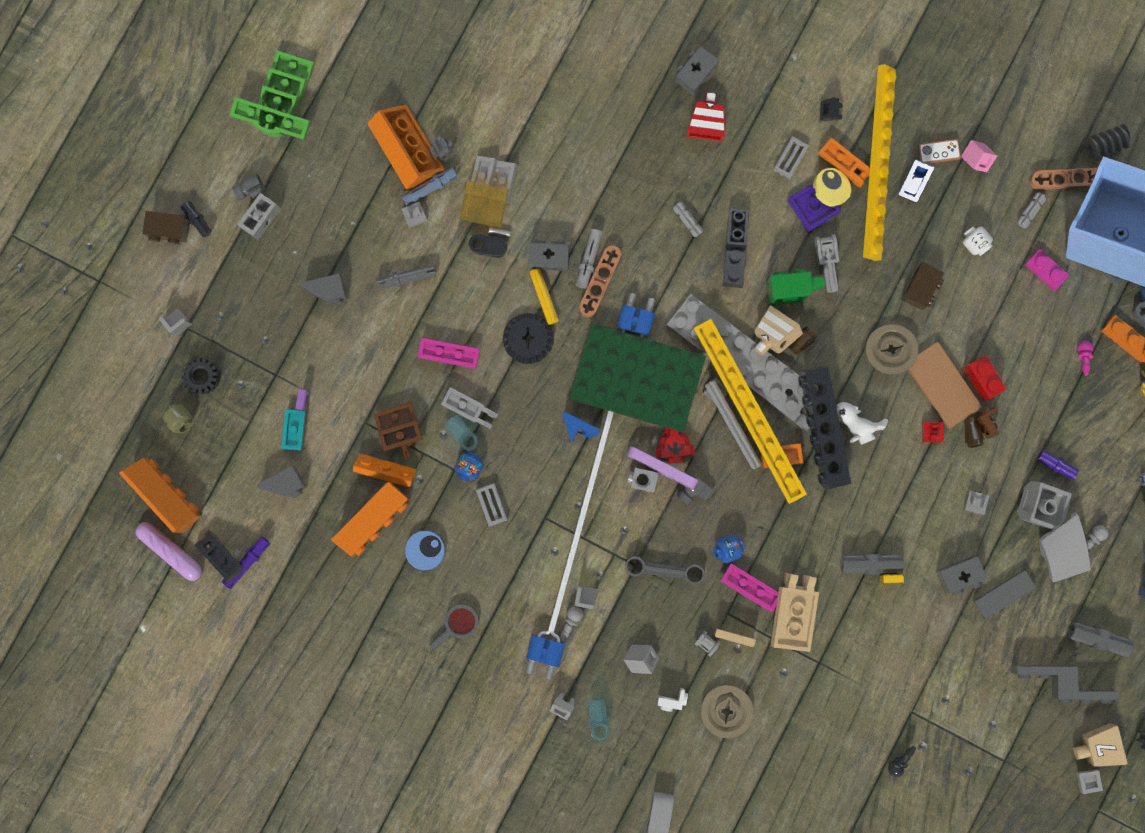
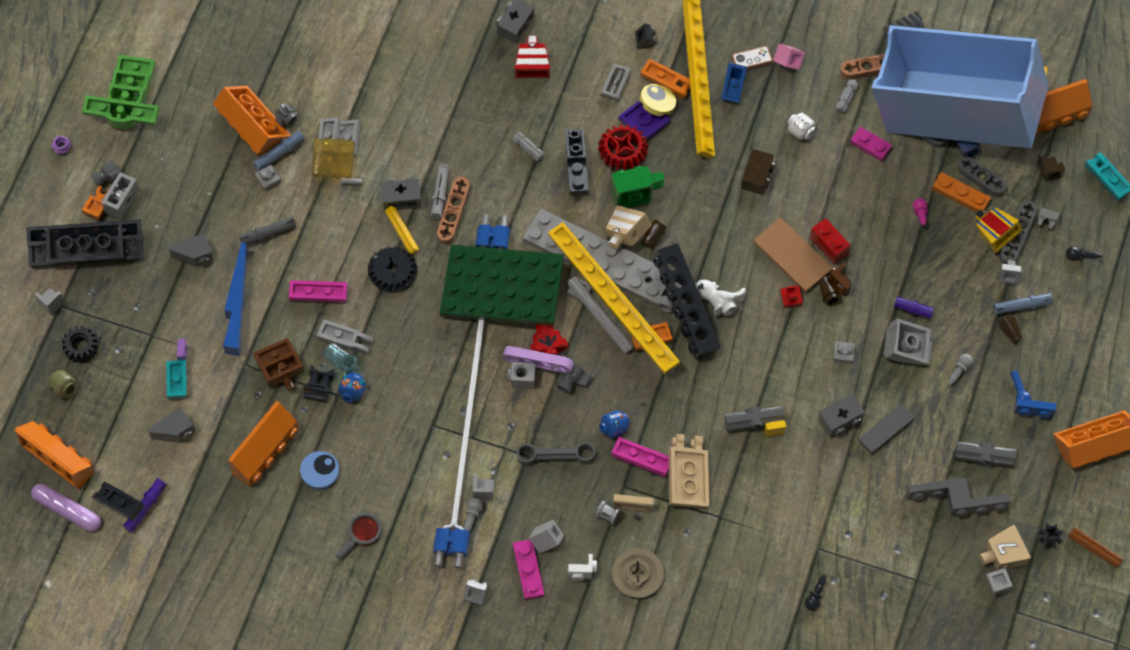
camera: 15 degrees left, 20 degrees down
dark brown brick [142,211,190,245] -> none
black axle [181,201,212,237] -> none
orange plate [353,453,416,487] -> none
black piece [469,234,507,258] -> none
light grey tile [476,483,508,527] -> none
blue slope [563,412,600,443] -> none
clear light blue piece [588,699,609,741] -> none
light grey connector [814,234,839,293] -> none
dark tan gear [866,324,918,375] -> none
light grey slope [1039,512,1091,583] -> none
none -> black slope [26,219,144,267]
none -> medium lavender plate [52,136,71,154]
none -> orange plate [82,186,109,220]
none -> blue slope [223,242,248,356]
none -> black piece [303,365,335,402]
none -> dark pink plate [513,540,544,601]
none -> red gear [598,123,648,171]

